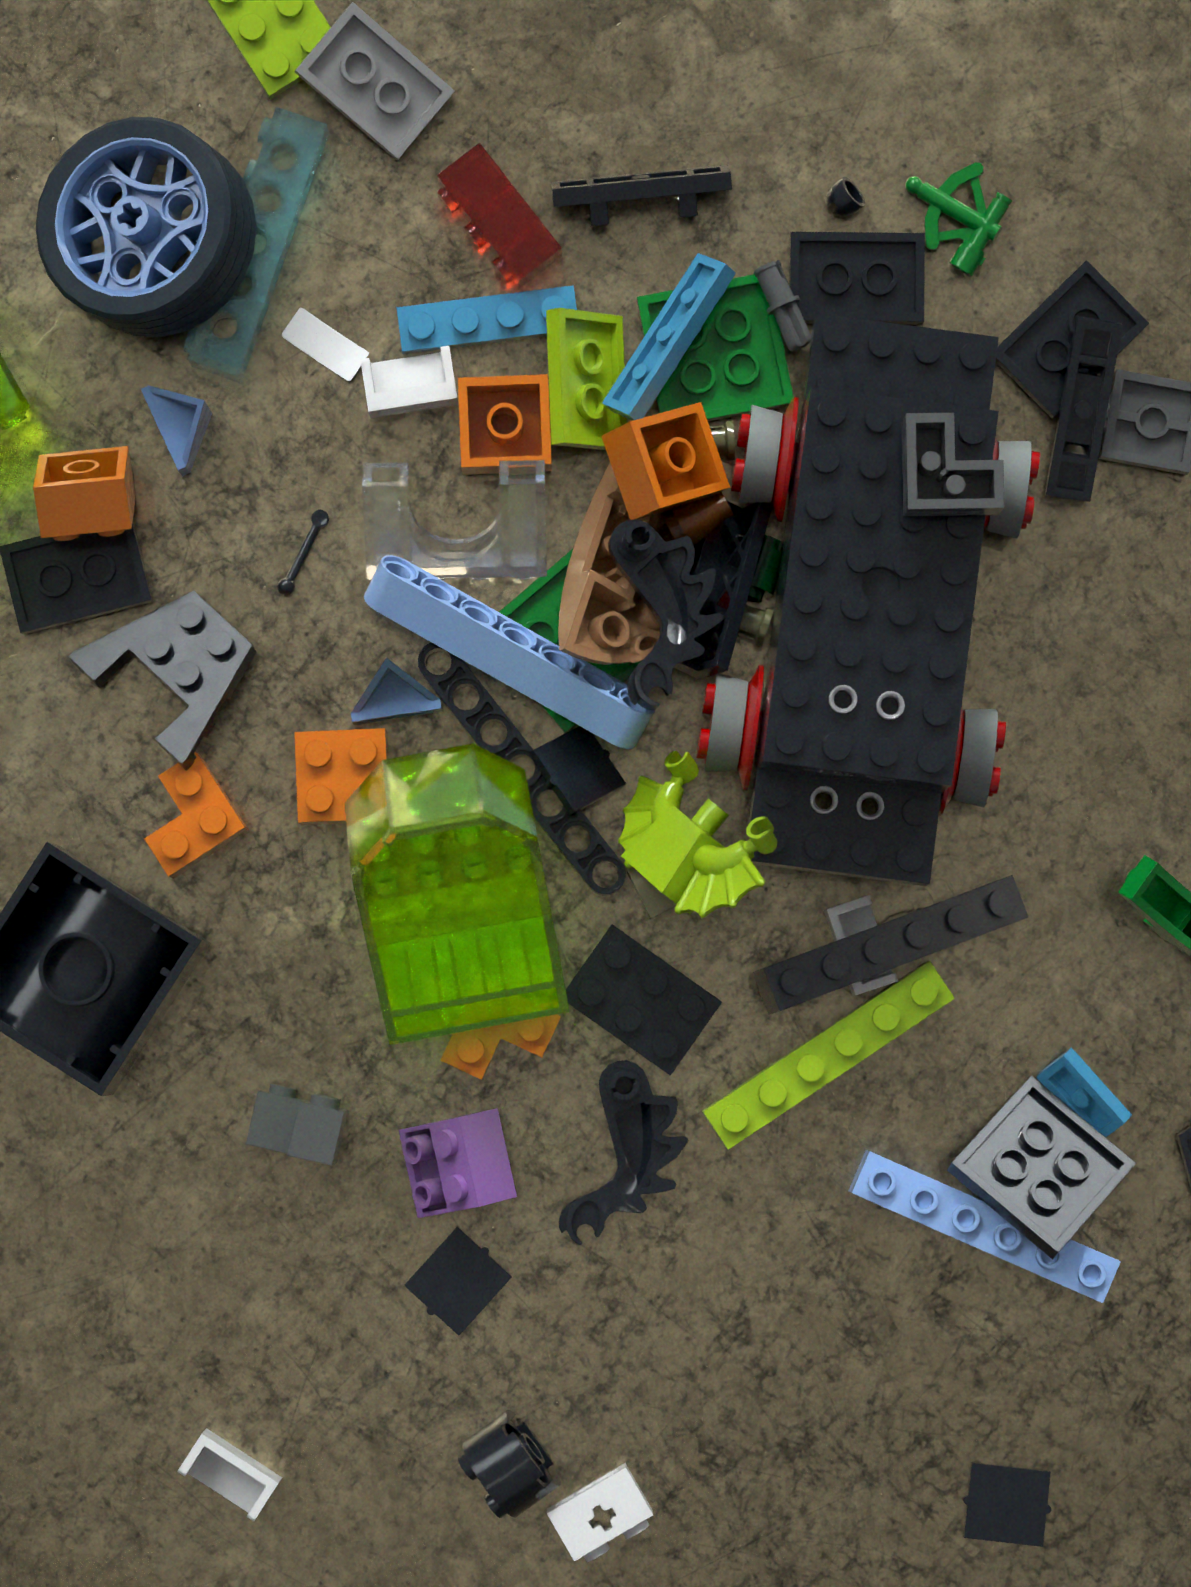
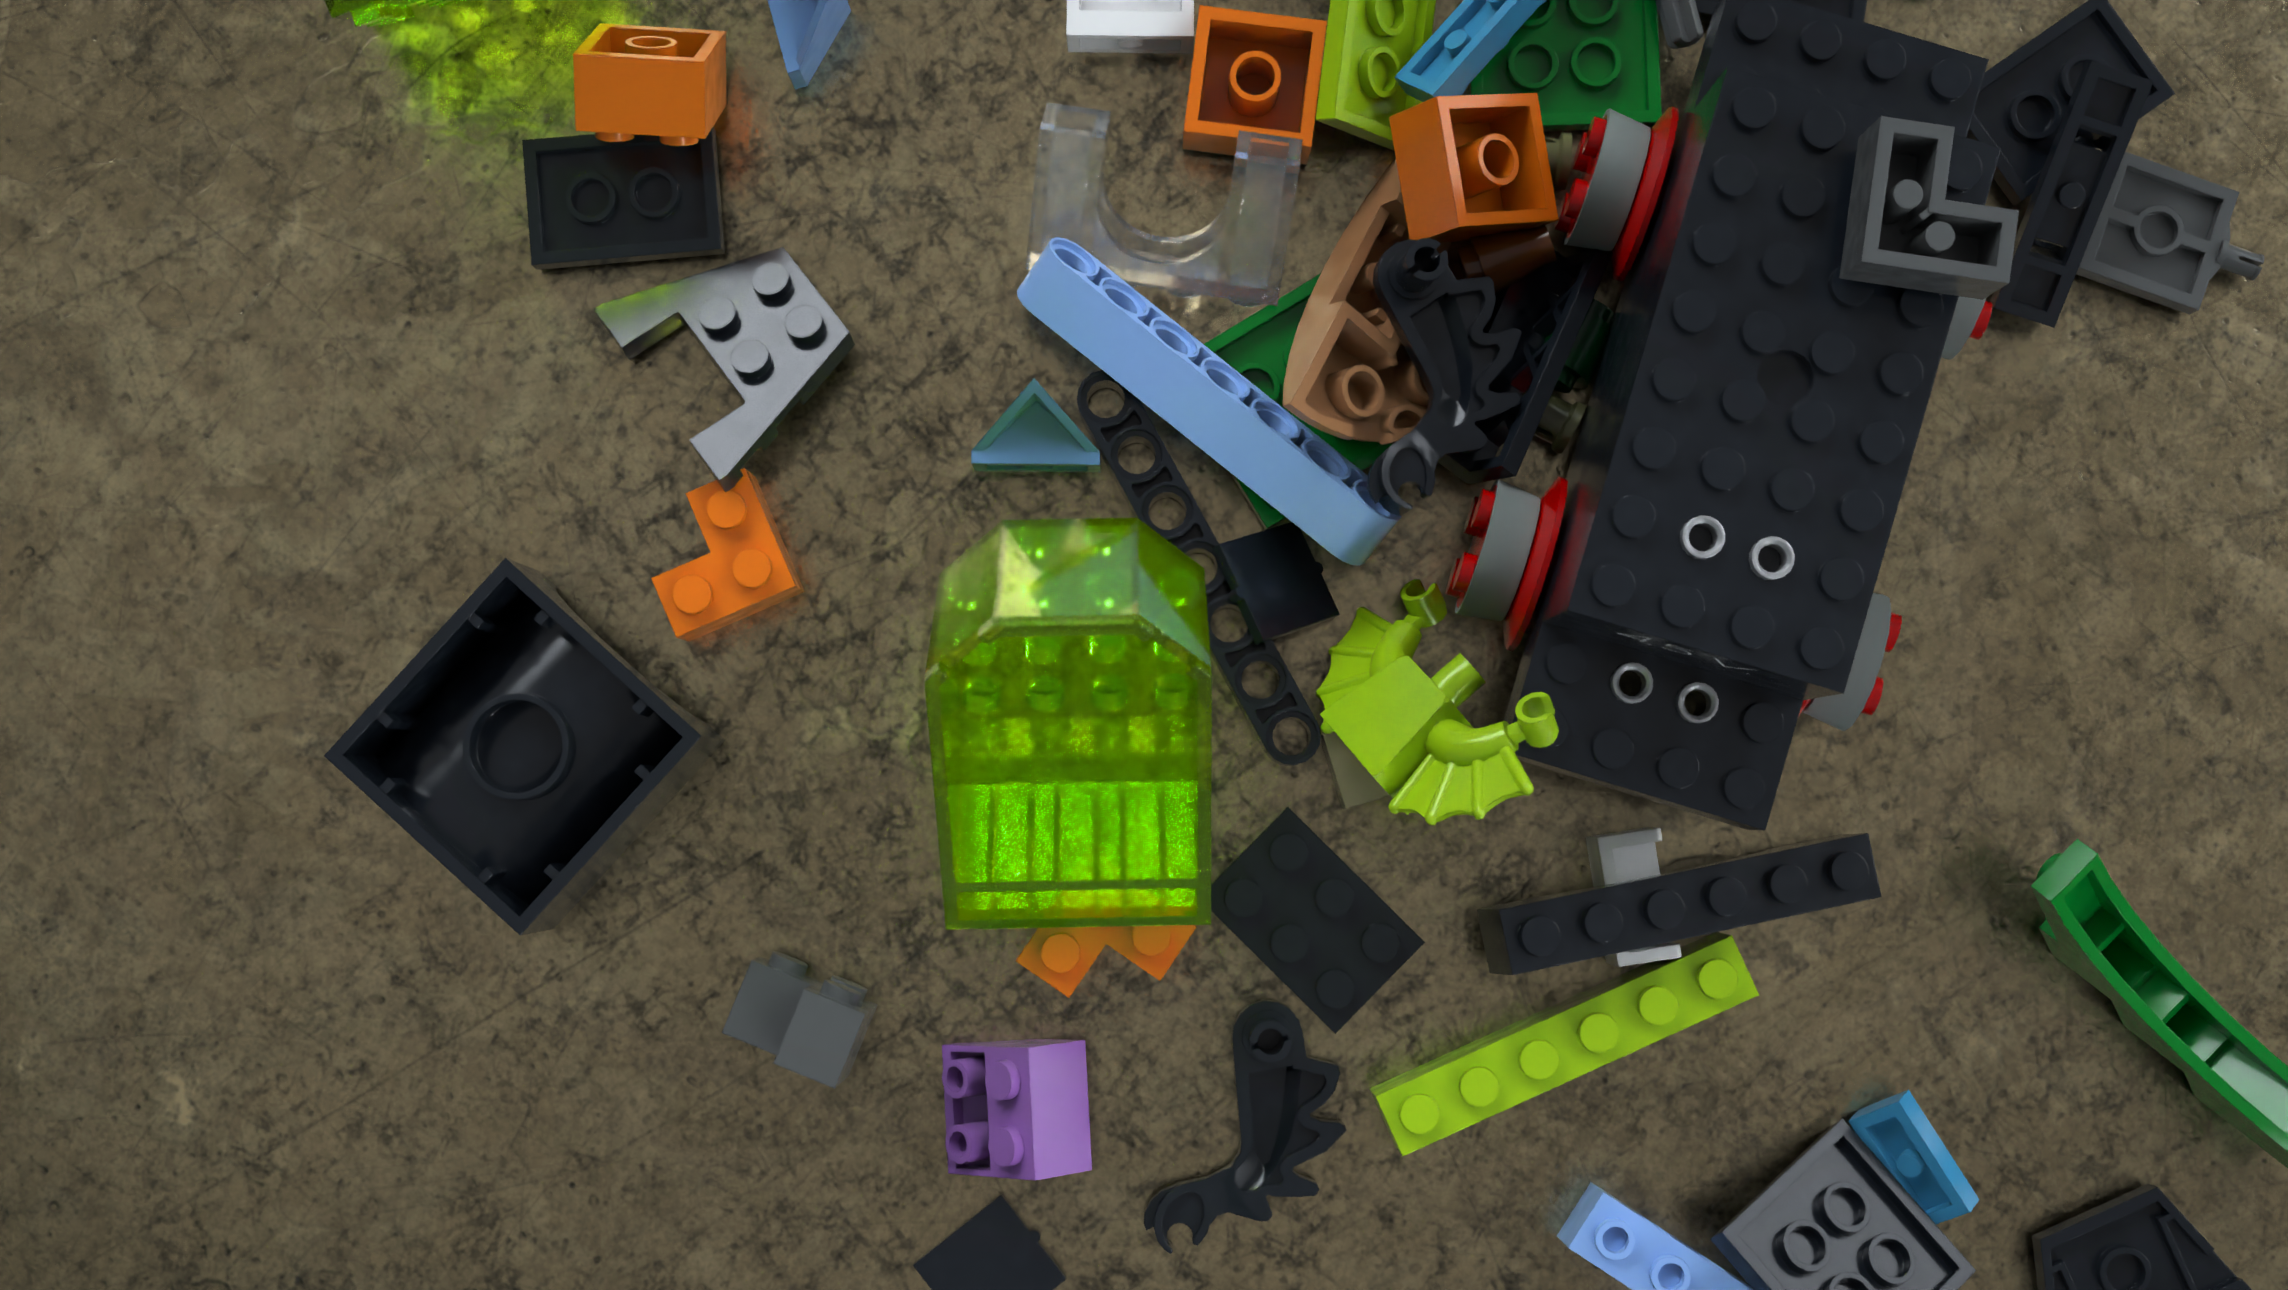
camera: 15 degrees right, 0 degrees up
black hinge [277,510,329,595] -> none
orange brick [294,728,391,825] -> none

